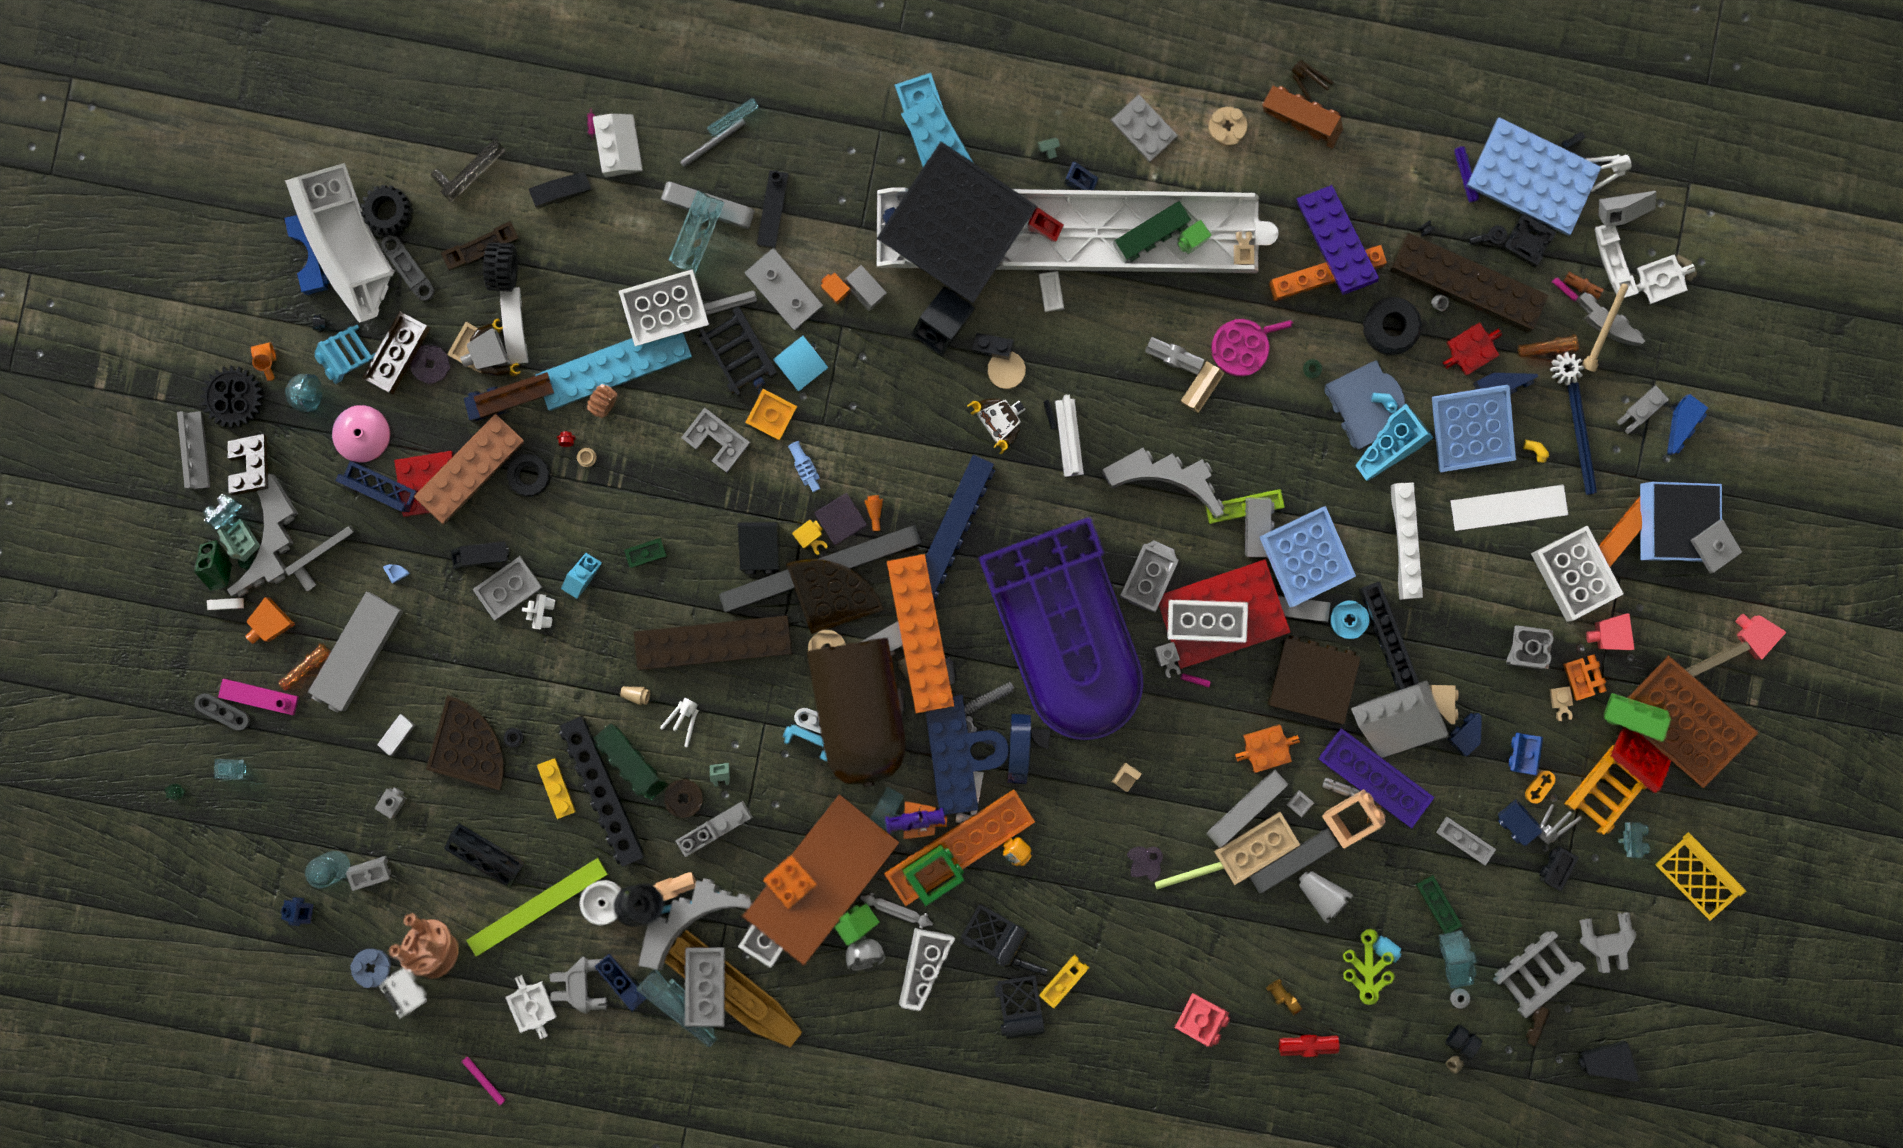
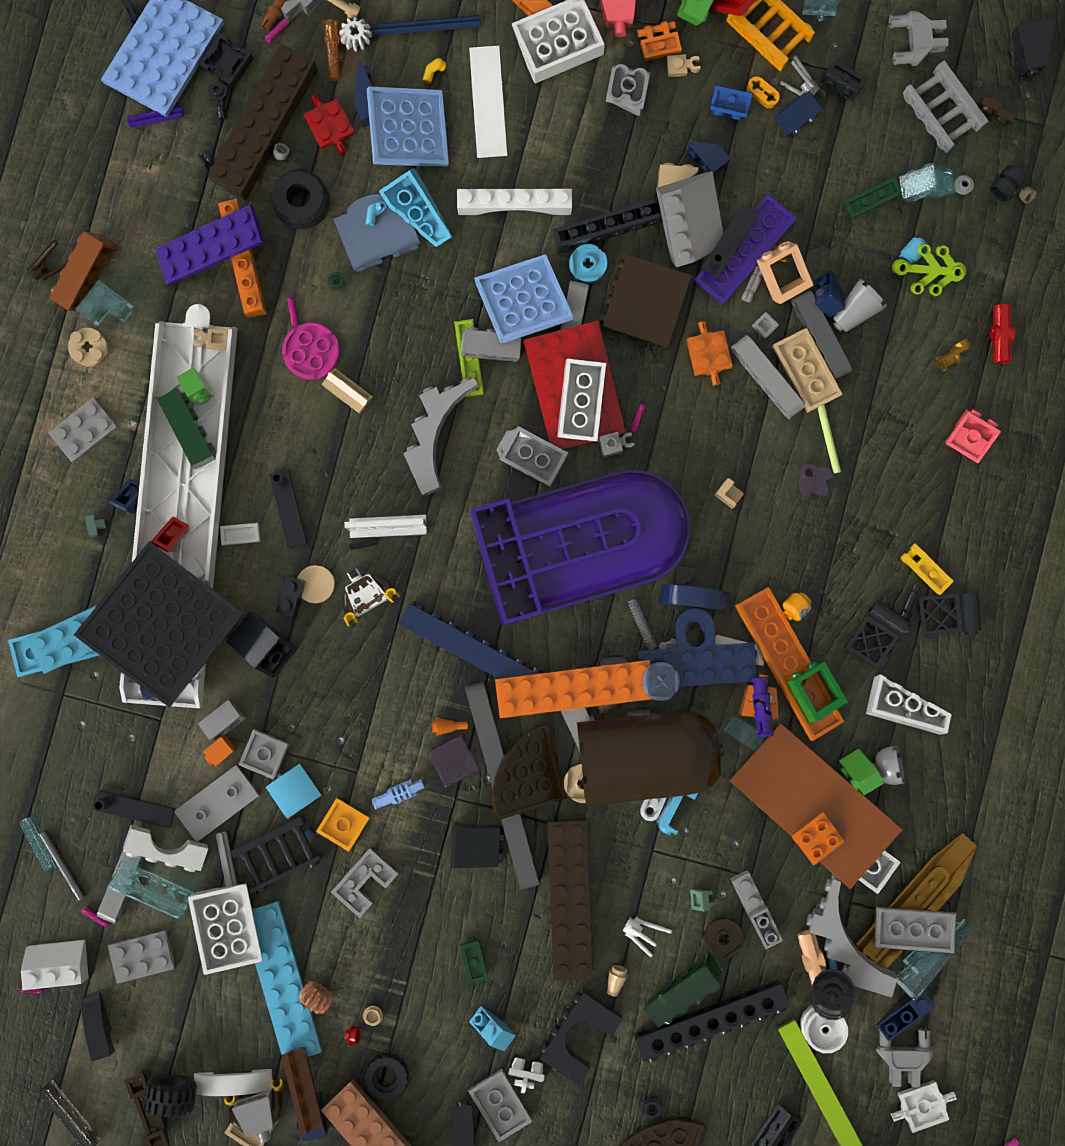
camera: 85 degrees left, 0 degrees up
yellow plate [537,758,576,819] -> none
yellow brick [792,520,828,555] -> none
light grey wheel [860,893,933,929] -> none
light grey piece [1145,337,1204,375] -> none
light grey plate [1436,817,1496,866] -> none
none -> clear light blue brick [75,280,135,326]
none -> dark pink piece [81,907,110,928]
none -> light grey plate [108,930,175,984]
none -> white arch [123,825,208,872]
none -> light grey plate [238,729,290,780]
none -> black piece [269,469,307,548]
none -> black arch [539,988,623,1085]
none -> sand blue tile [642,662,680,701]
none -> black piece [701,204,759,279]
none -> dark blue slope [815,270,845,318]

